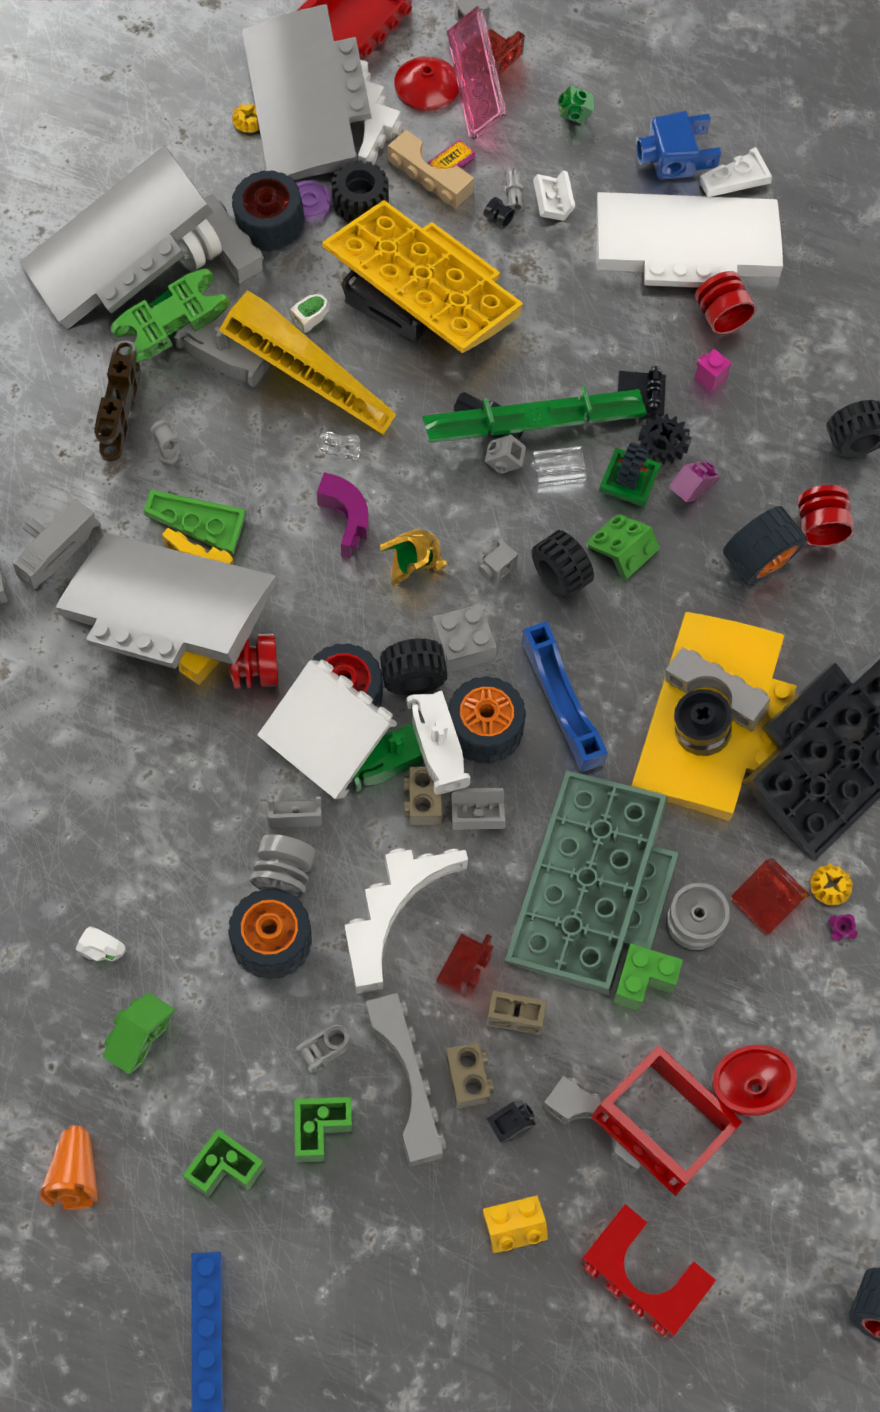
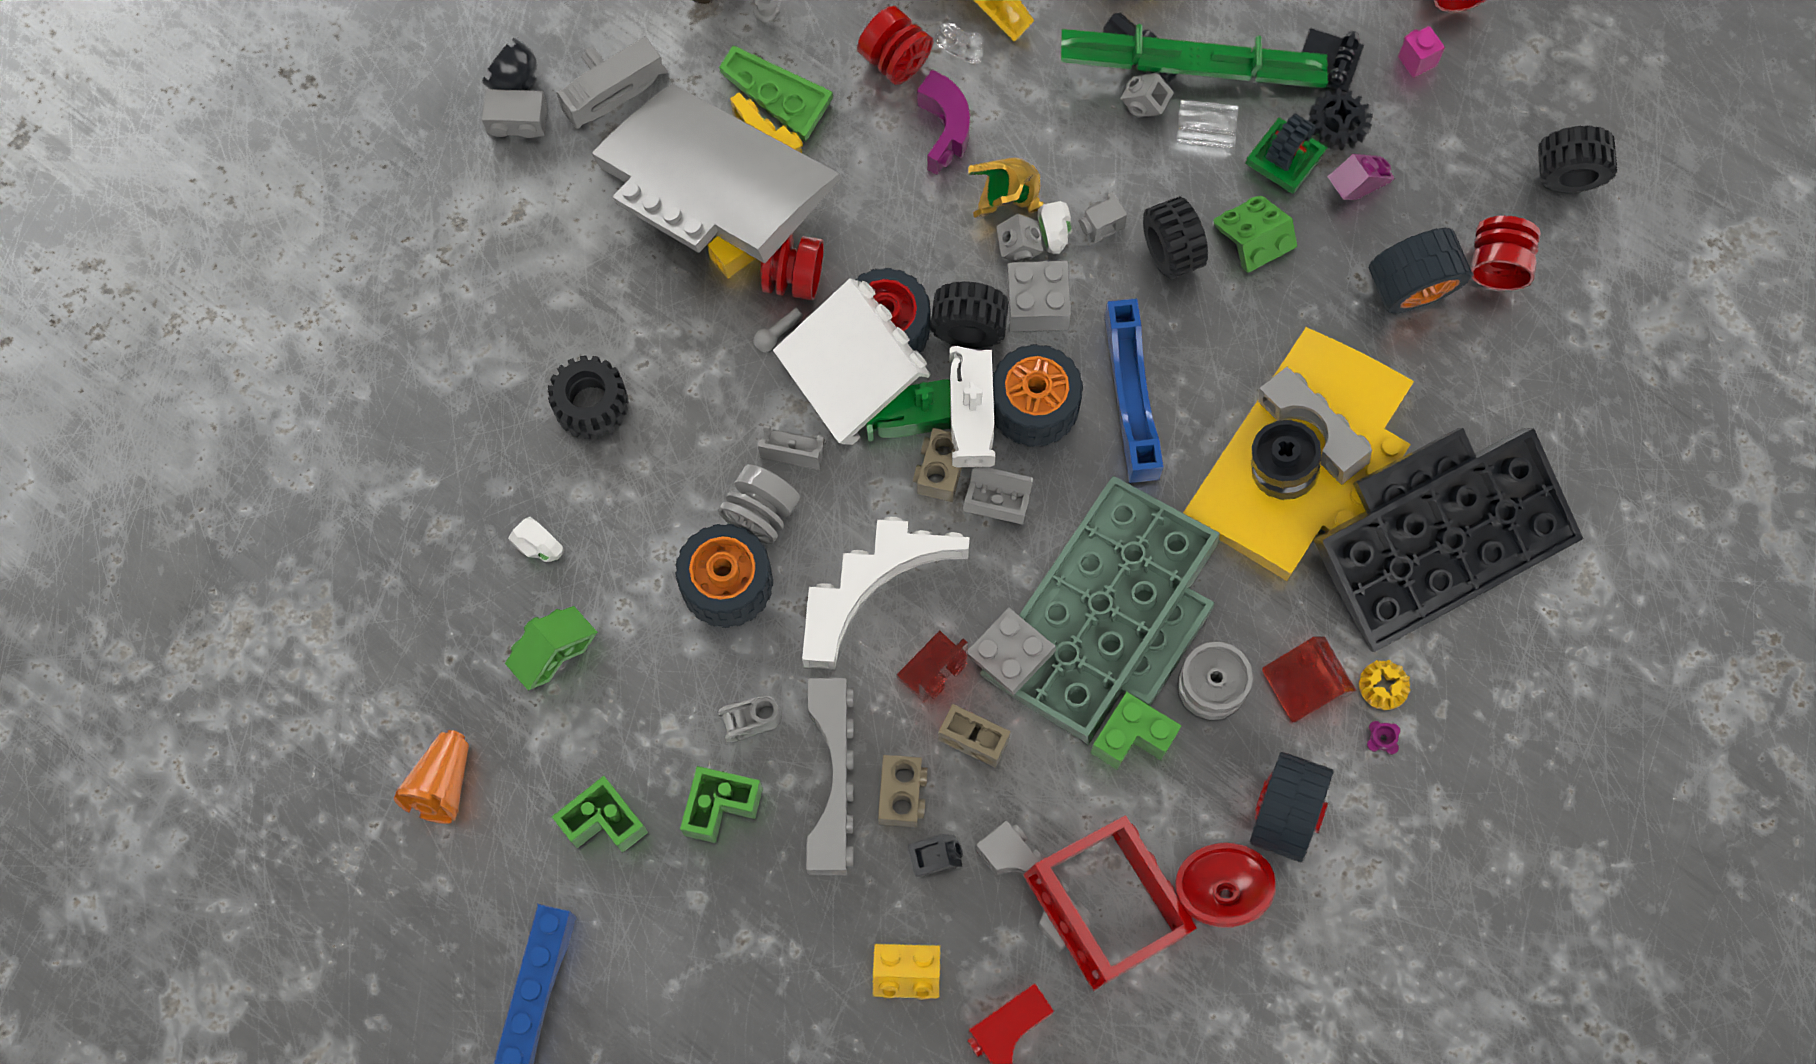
camera: 20 degrees right, 5 degrees up
none -> black tyre [547,355,629,439]
none -> light grey bar [754,308,804,352]
none -> red wheel [857,6,933,85]
none -> light grey plate [966,608,1056,696]
none -> light grey brick [996,214,1043,262]
none -> white rock [1037,201,1072,254]
none -> black wheel [1249,752,1334,863]

